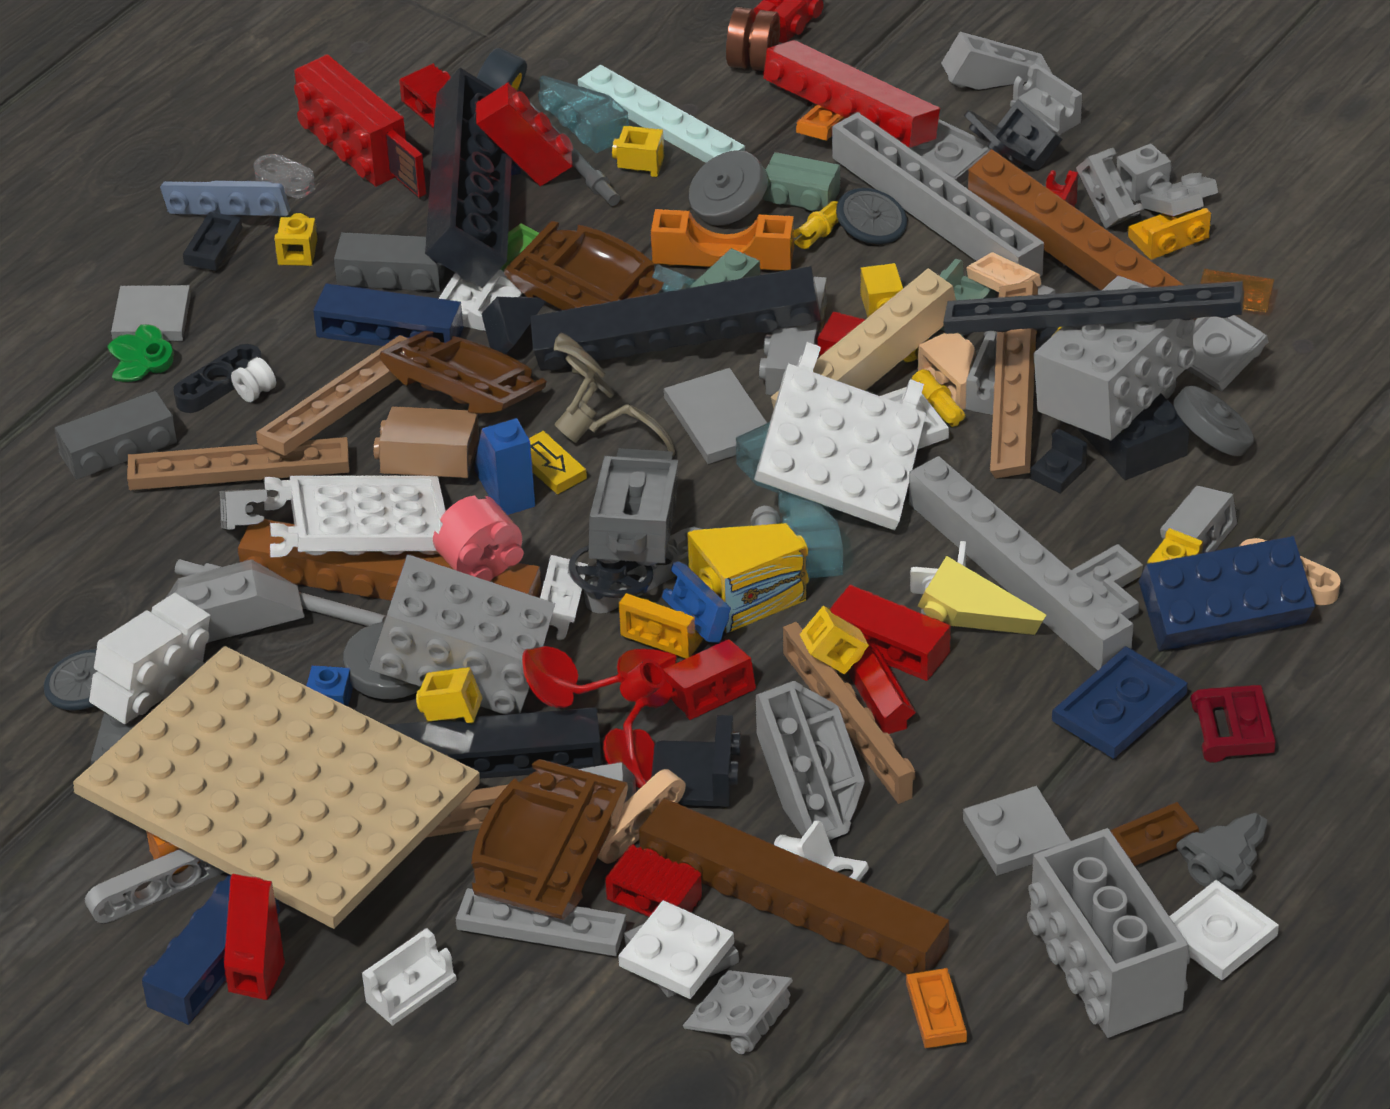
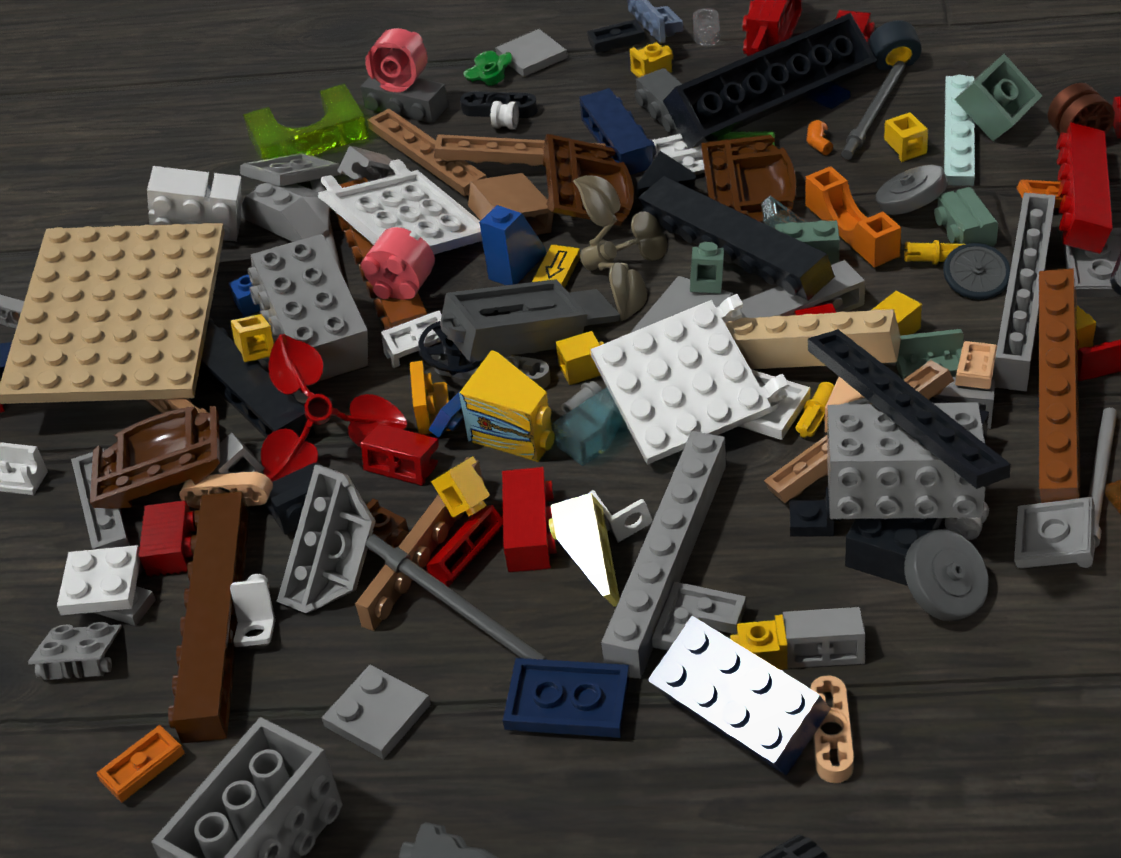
camera: 60 degrees right, 0 degrees up
red brick [476,83,573,187] -> none
clear light blue slope [538,75,629,153] -> none
reddish brown plate [1110,802,1199,866] -> none
dark red plate [1190,685,1275,763] -> none
none -> light grey tile [240,153,341,186]
none -> clear neon green arch [243,83,369,160]
none -> coral brick [365,28,427,92]
none -> dark grey bar [366,534,546,660]
none -> yellow brick [556,331,604,385]
none -> sand green brick [690,242,724,293]
none -> orange arm [806,120,833,155]
none -> sand green brick [954,54,1042,141]

